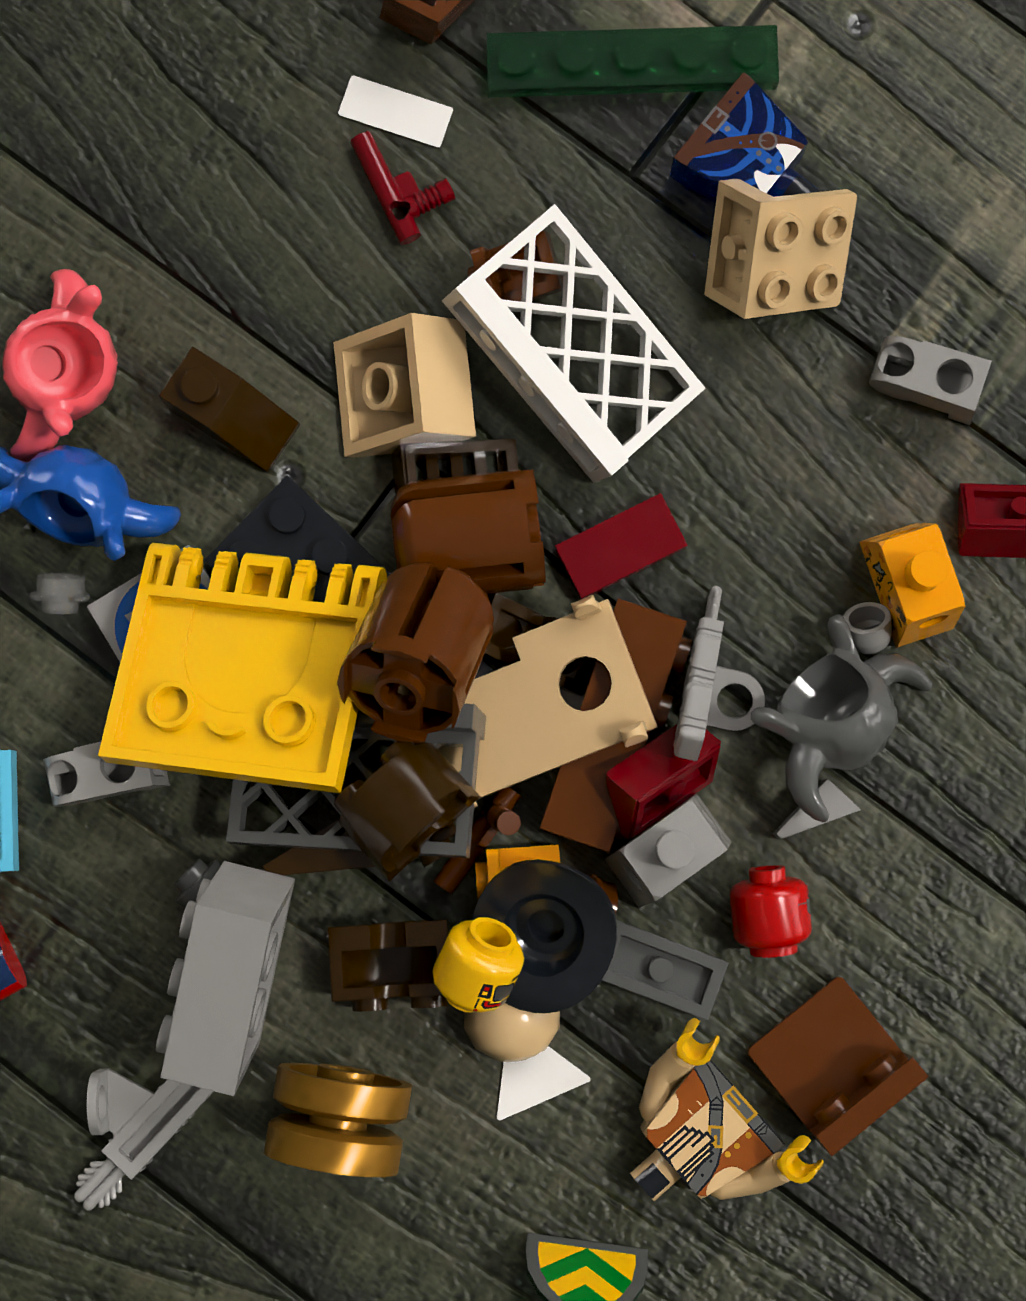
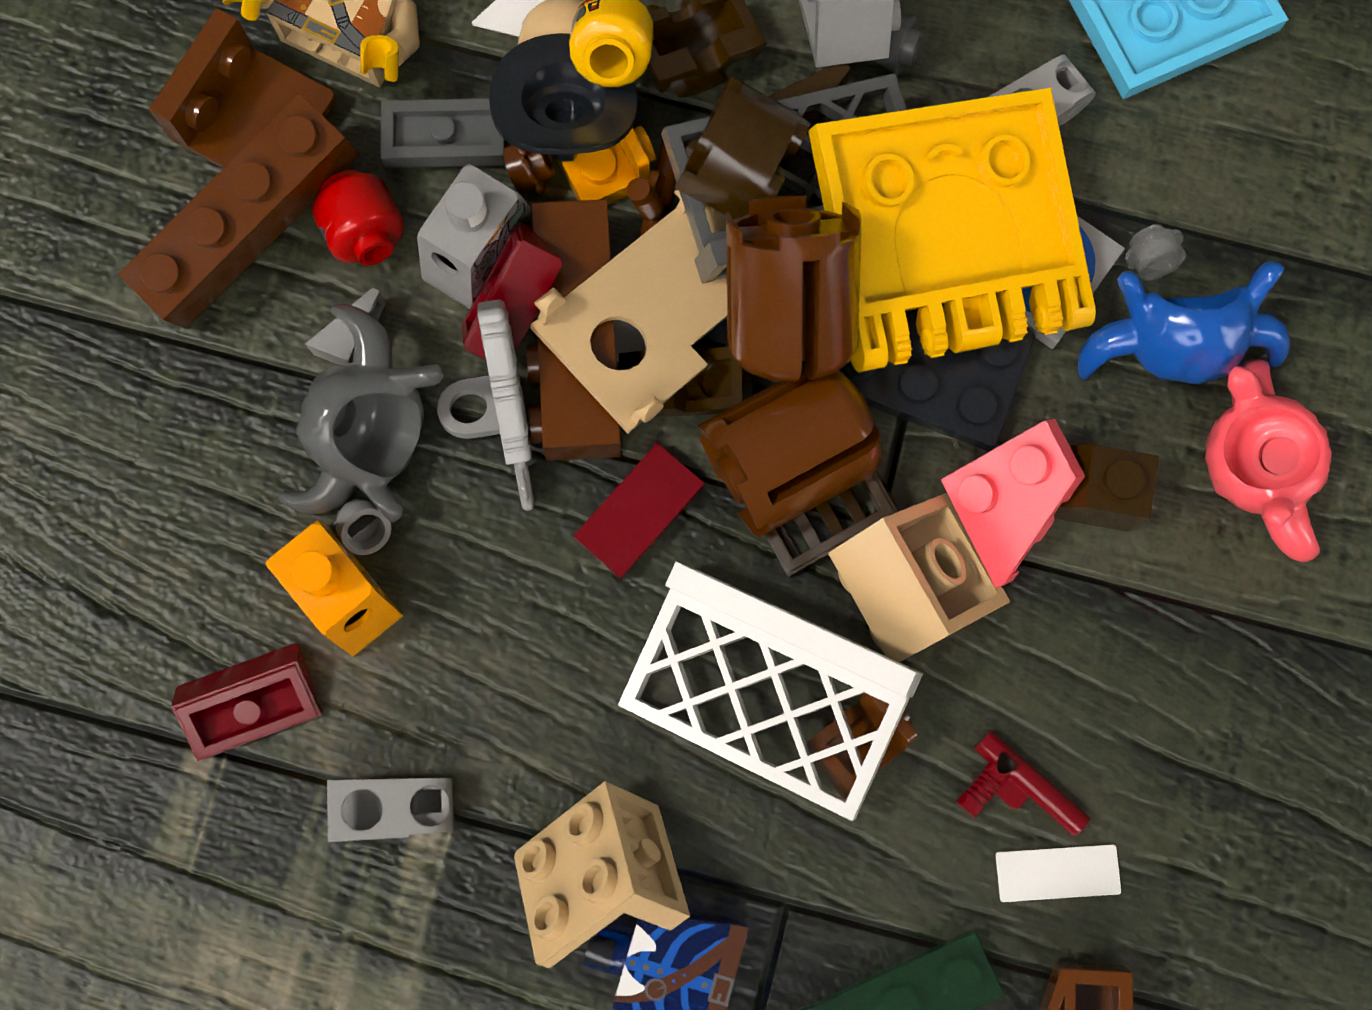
camera: 150 degrees right, 5 degrees down
none -> reddish brown brick [117,93,360,329]
none -> coral wing [941,419,1085,588]

